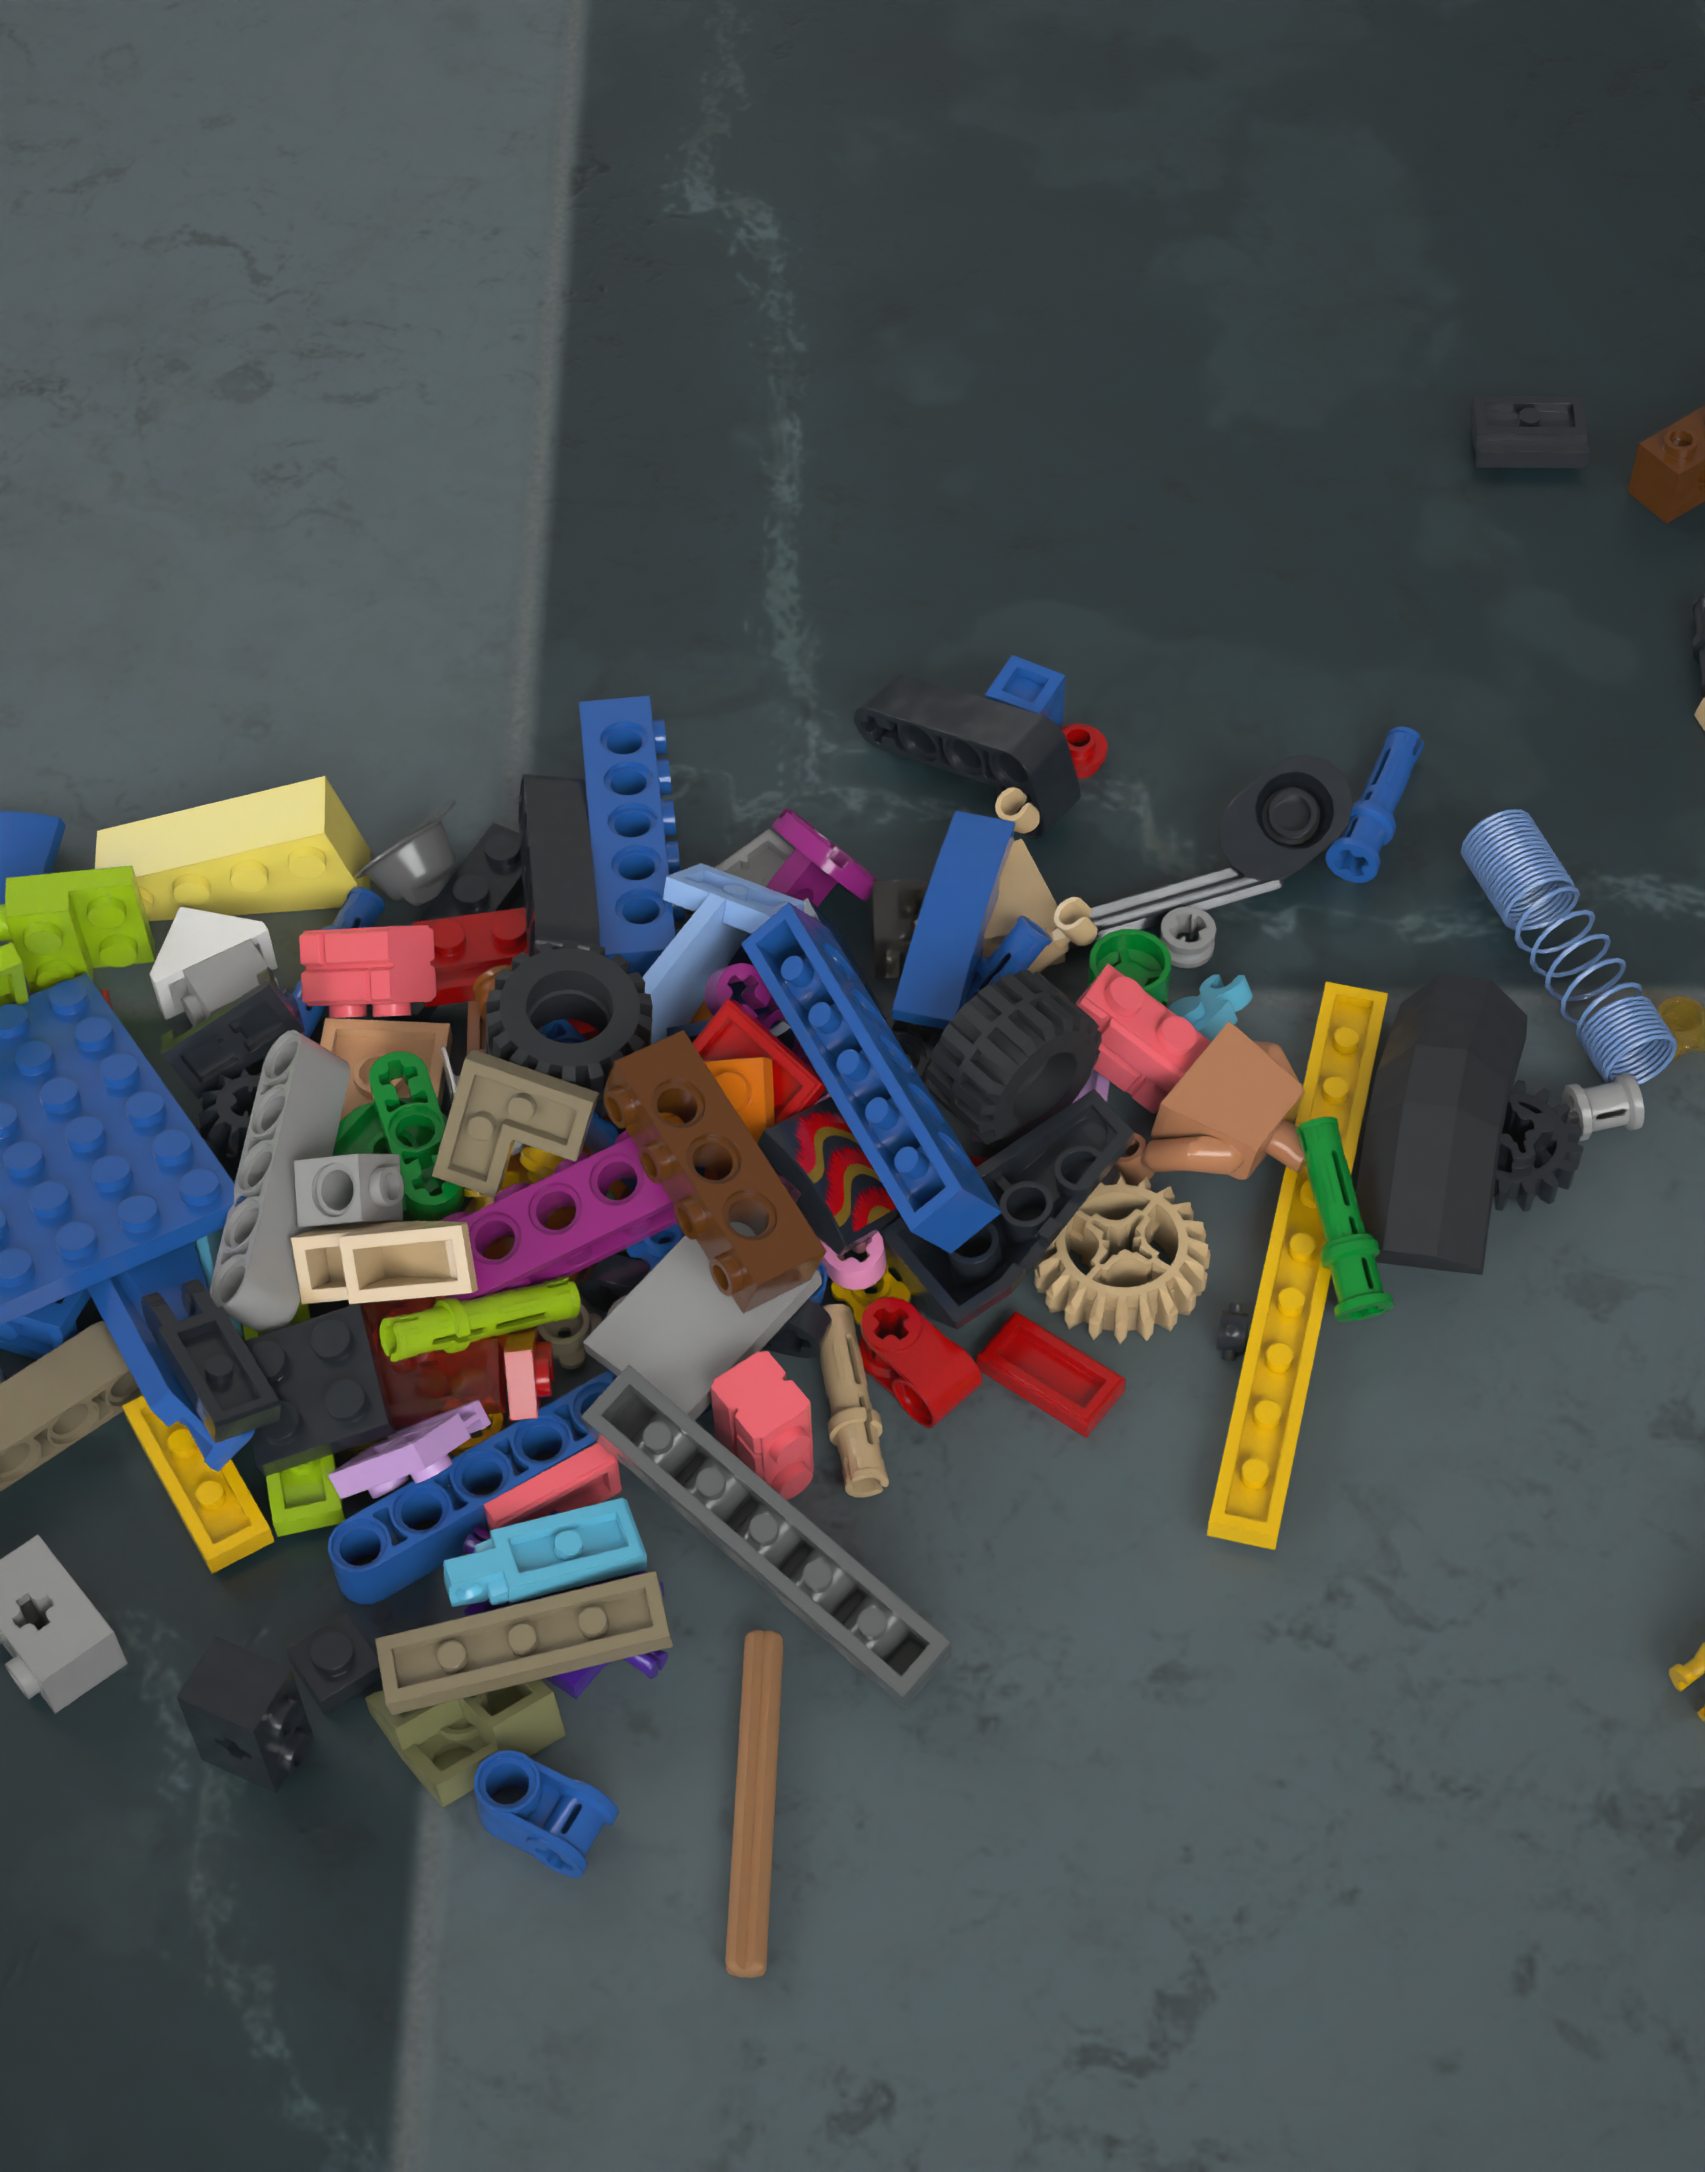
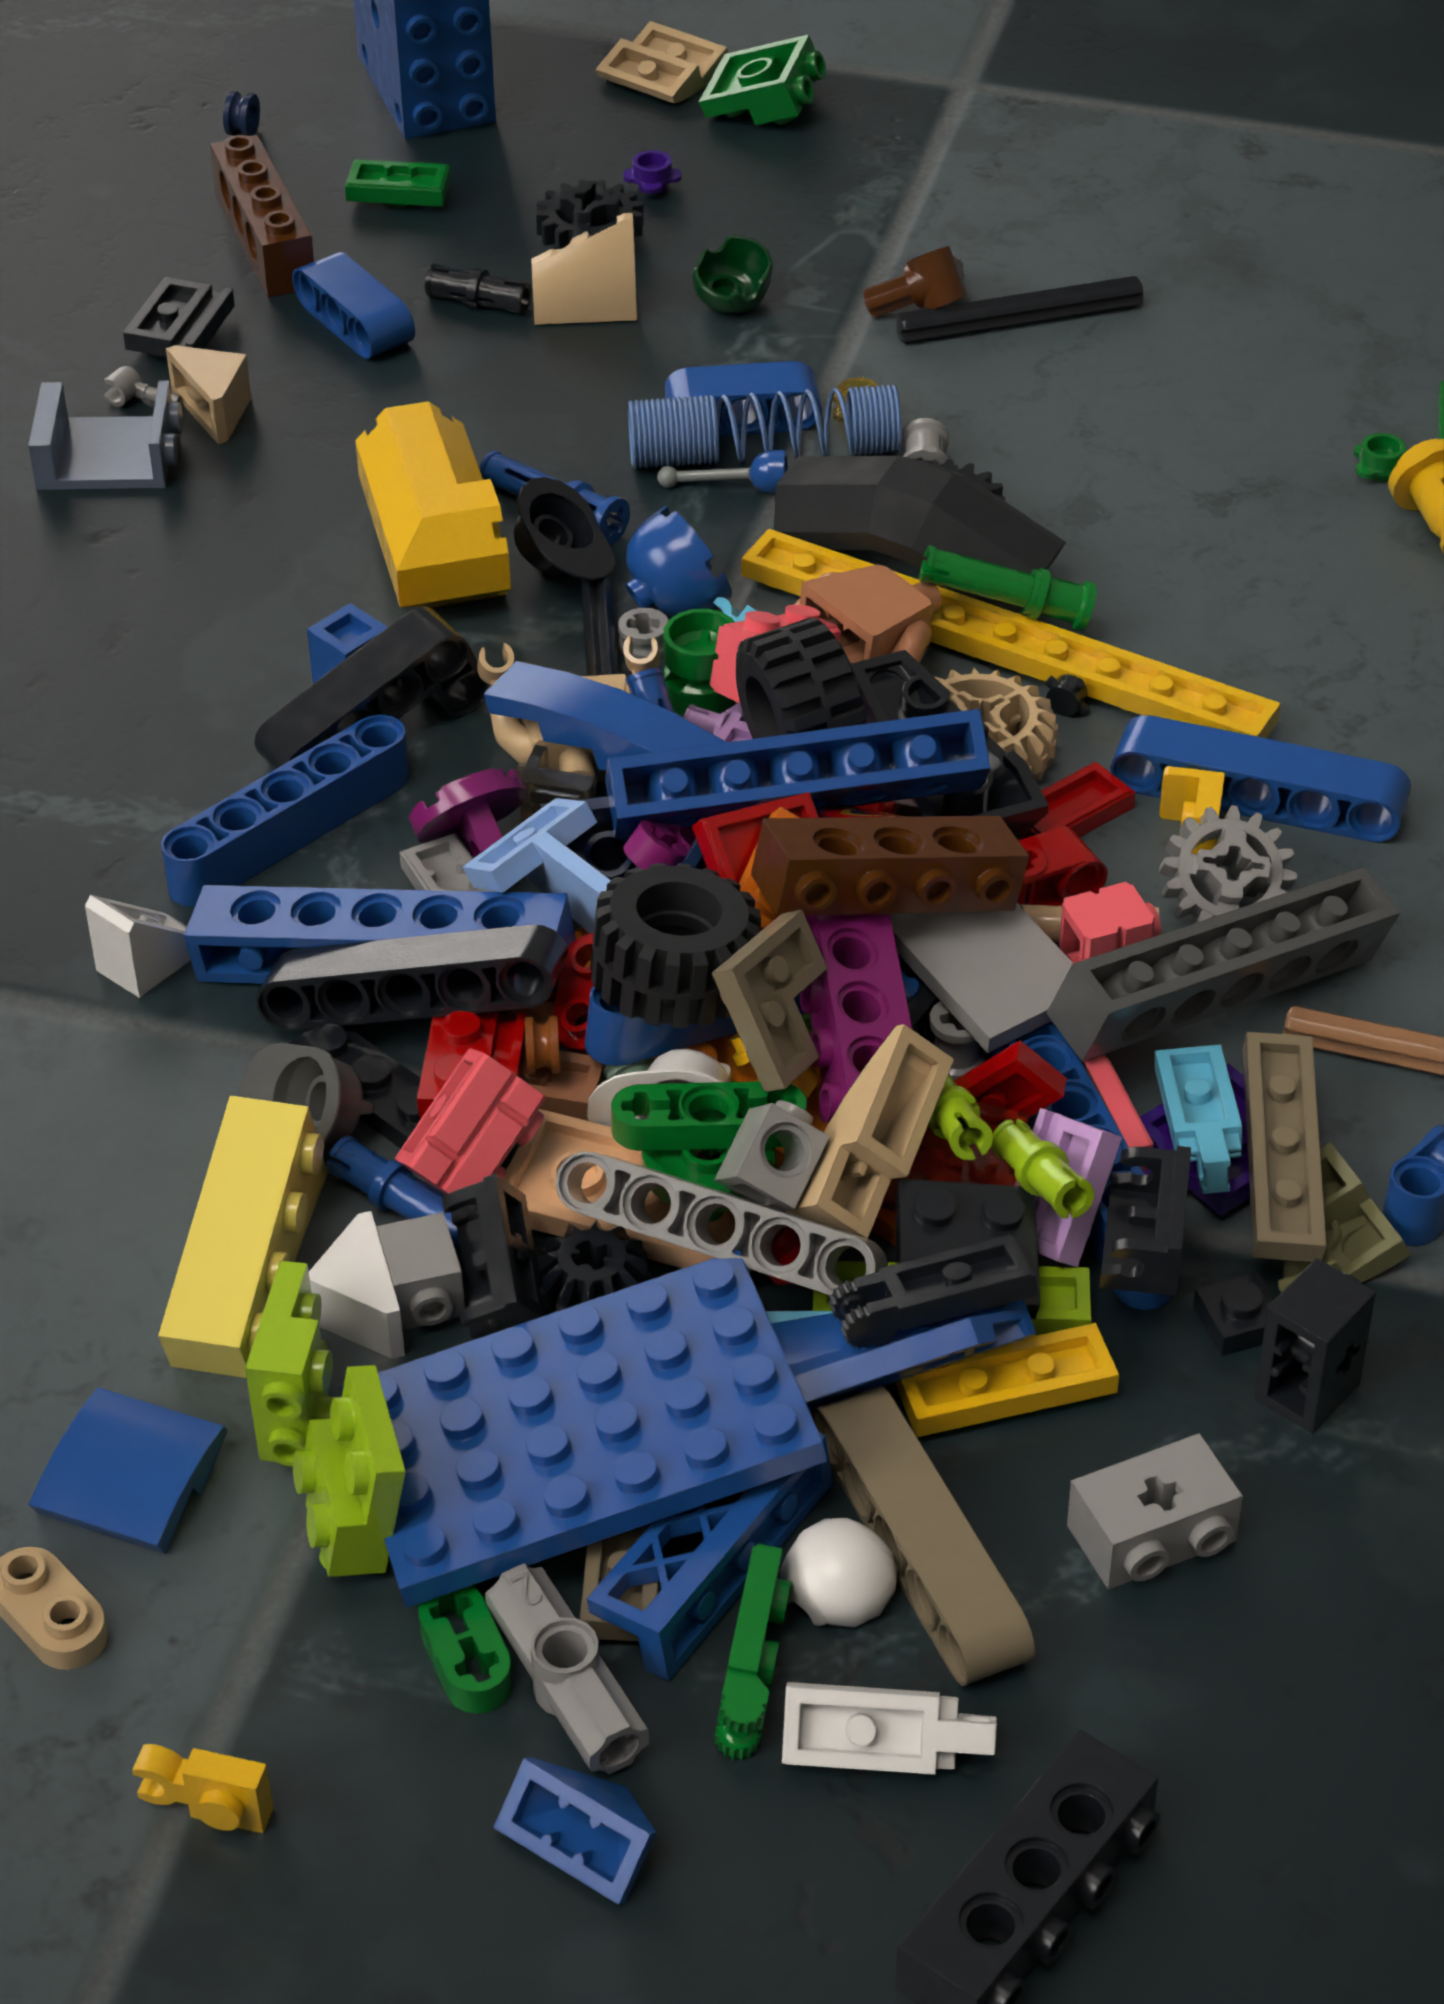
camera: 75 degrees left, 10 degrees down
none -> sand blue panel [28,381,183,490]
none -> white slope [85,895,191,998]
none -> light grey hand [104,366,181,407]
none -> blue beam [161,715,409,907]
none -> tan slope [166,345,251,444]
none -> blue beam [292,252,415,359]
none -> yellow brick [355,401,511,608]
none -> blue cylinder [625,506,733,619]
none -> hinge [657,450,788,494]
none -> blue beam [664,361,822,436]
none -> lime pin [991,1119,1094,1219]
none -> black hinge [1099,1146,1191,1296]
none -> blue beam [1110,715,1411,842]
none -> yellow bracket [1159,766,1225,854]
none -> light grey gear [1159,805,1297,923]

